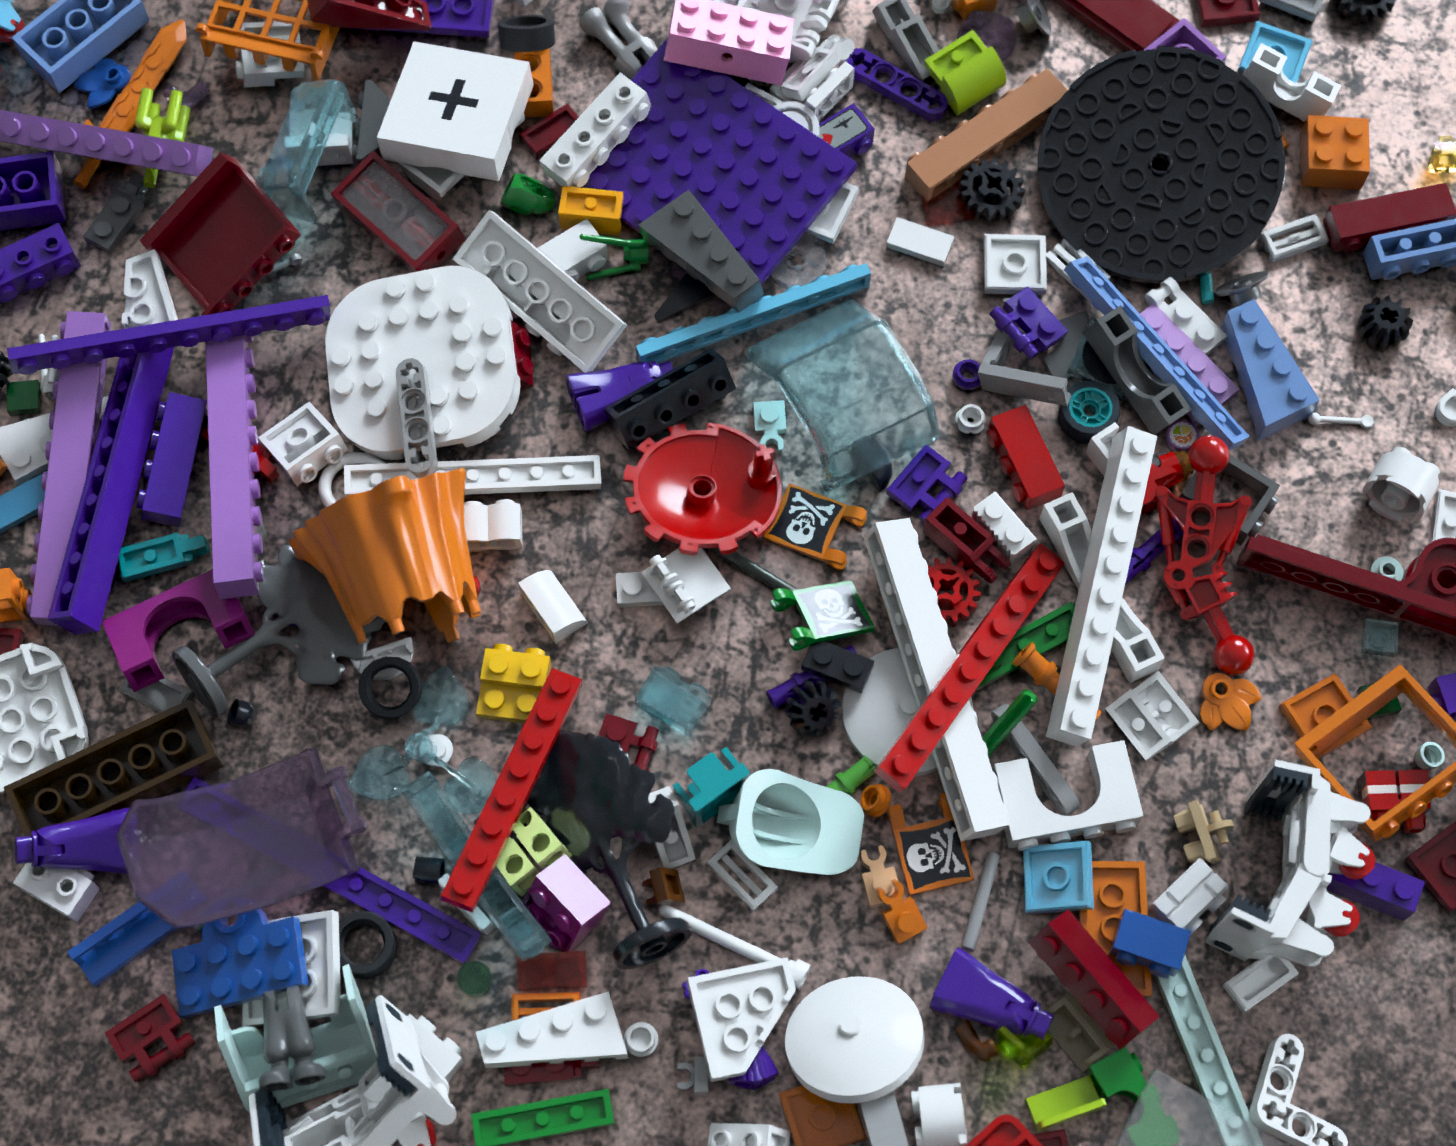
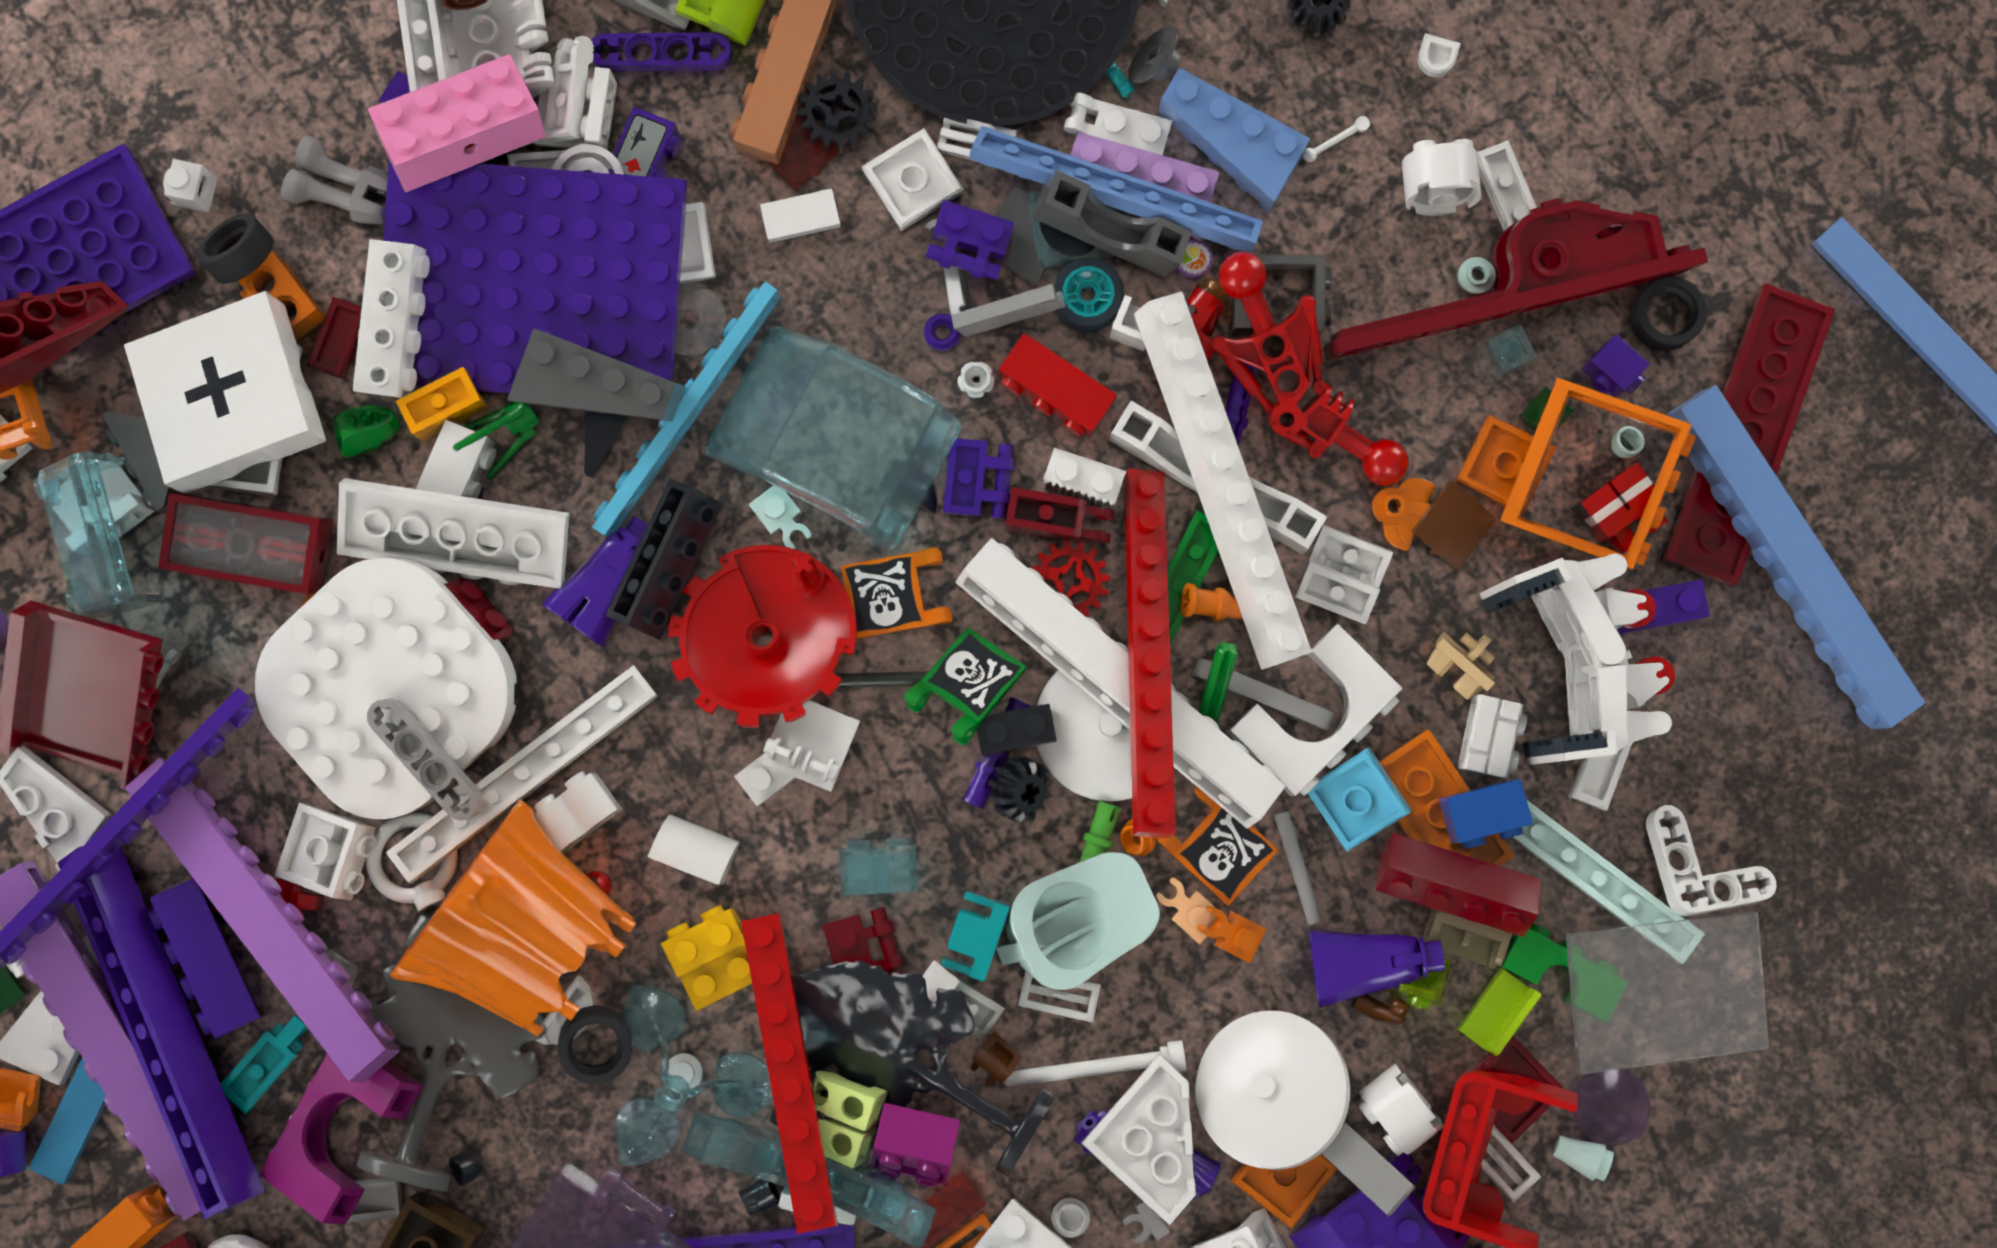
camera: 35 degrees left, 15 degrees up
none -> reddish brown piece [1411,480,1497,570]

